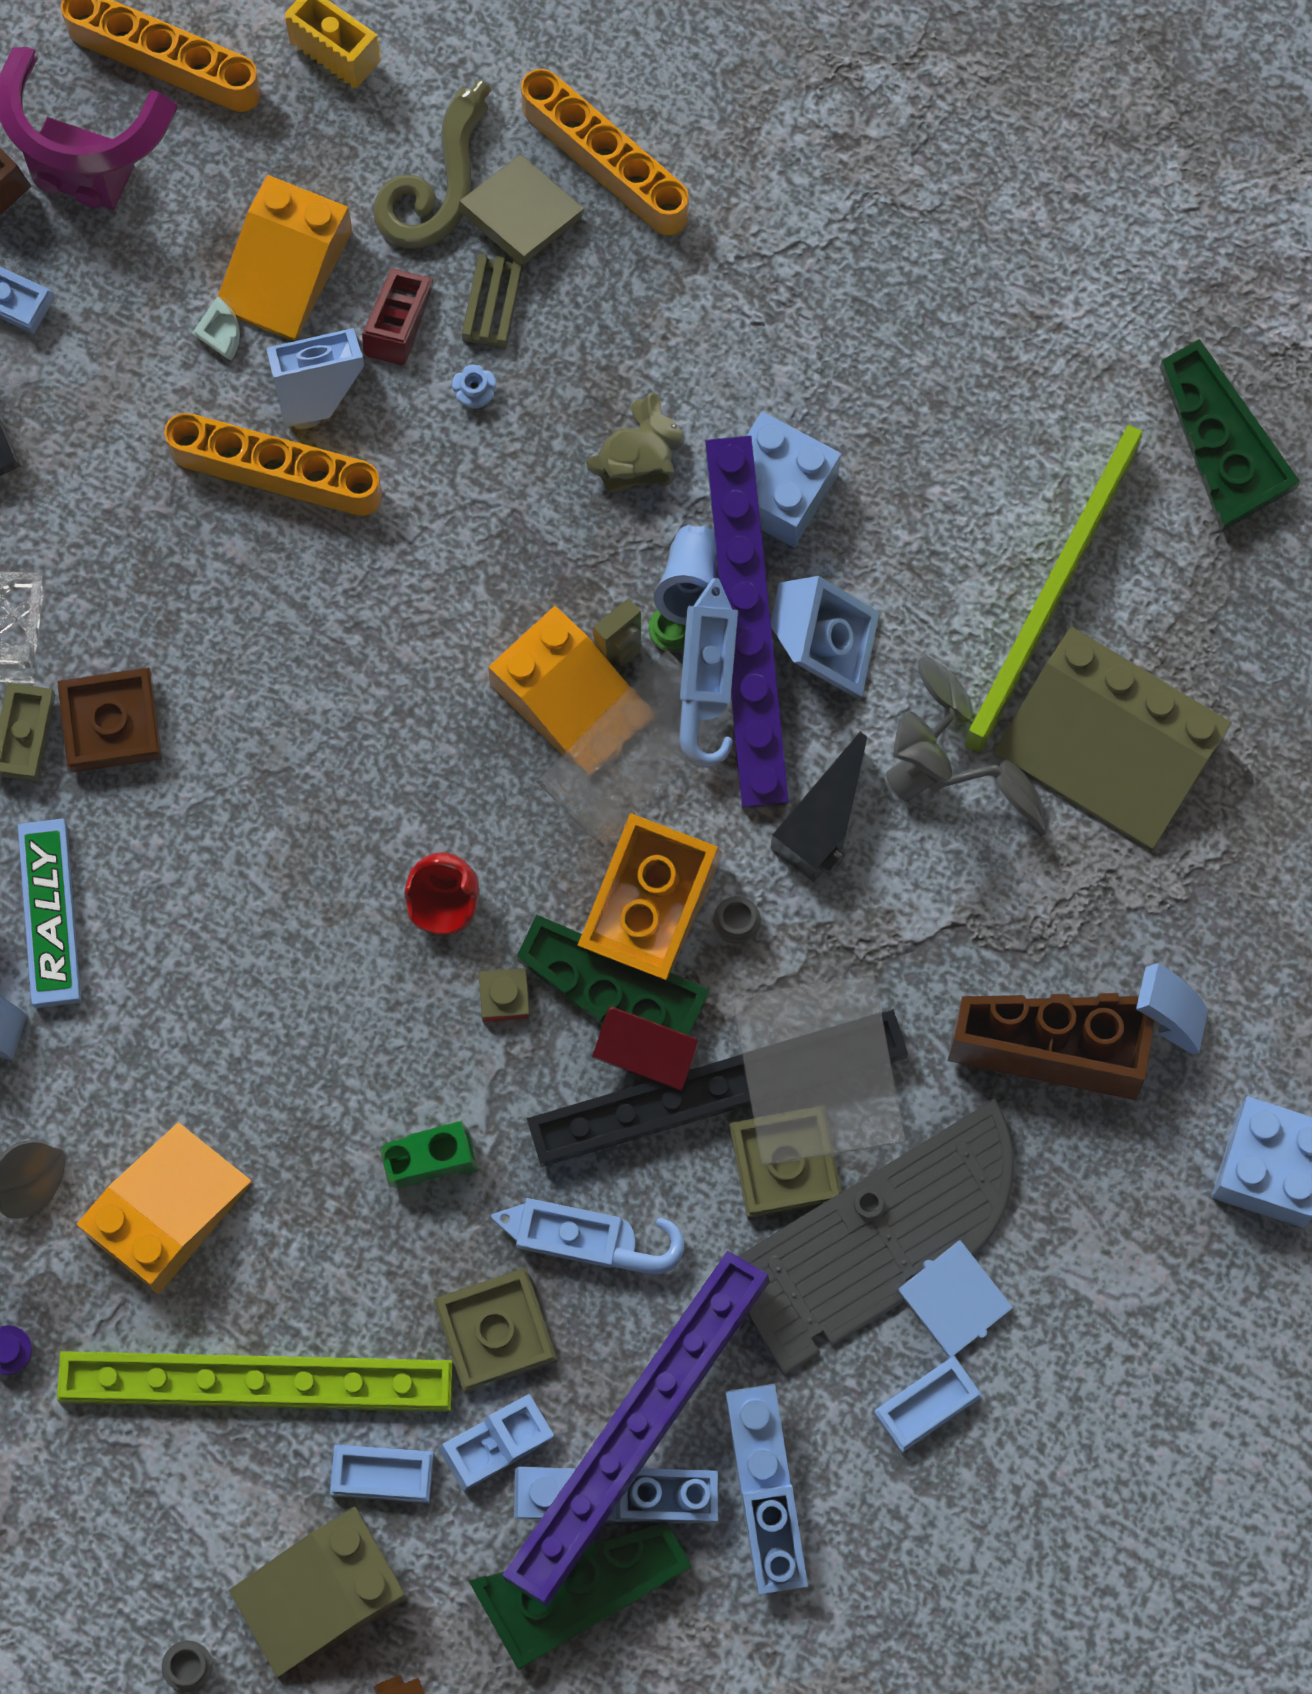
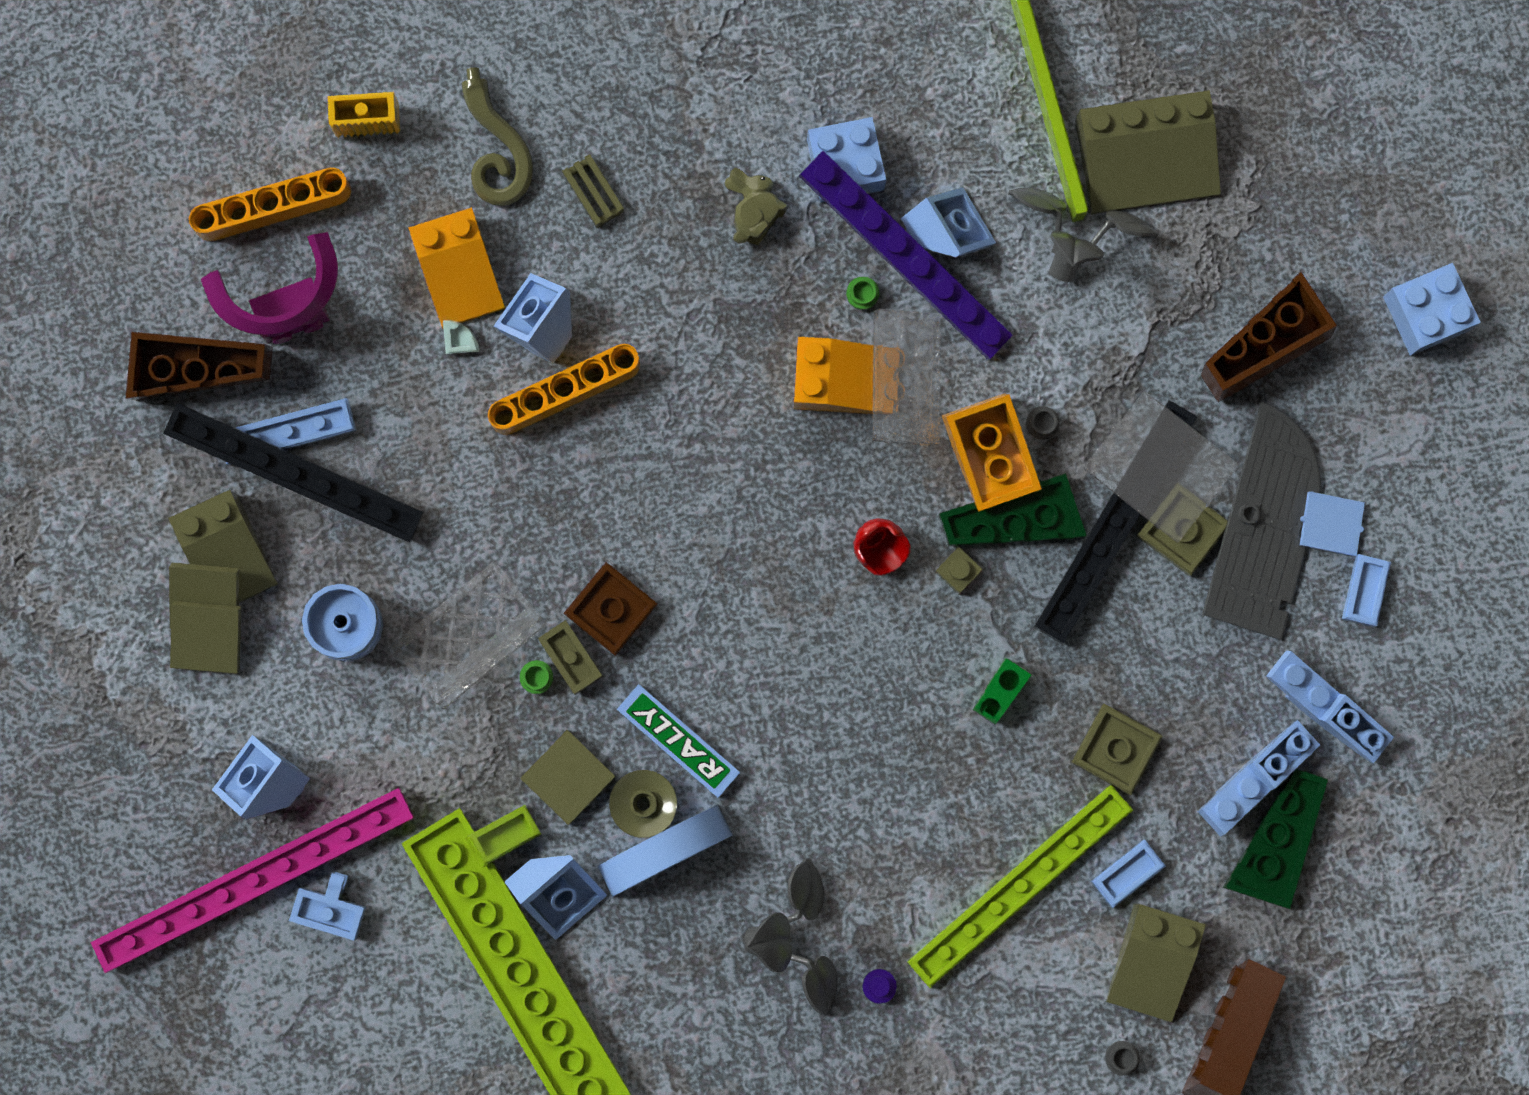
camera: 45 degrees left, 10 degrees up
light orange slope [76,1122,253,1295] -> none
dark red slope [362,268,433,365] -> none
light blue slope [439,1394,554,1492] -> none
light blue plate [452,365,497,409] -> none
olive tile [458,154,584,265] -> none
light blue plate [491,1198,685,1274] -> none
dark purple plate [502,1250,770,1607] -> none
light orange beam [521,69,689,235] -> none
dark red slope [592,1007,699,1092] -> none
olive plate [593,598,641,667] -> none
light blue plant [654,525,718,625] -> none
light blue plate [679,578,738,767] -> none
black slope [770,731,867,883] -> none
light blue slope [1136,963,1208,1054] -> none

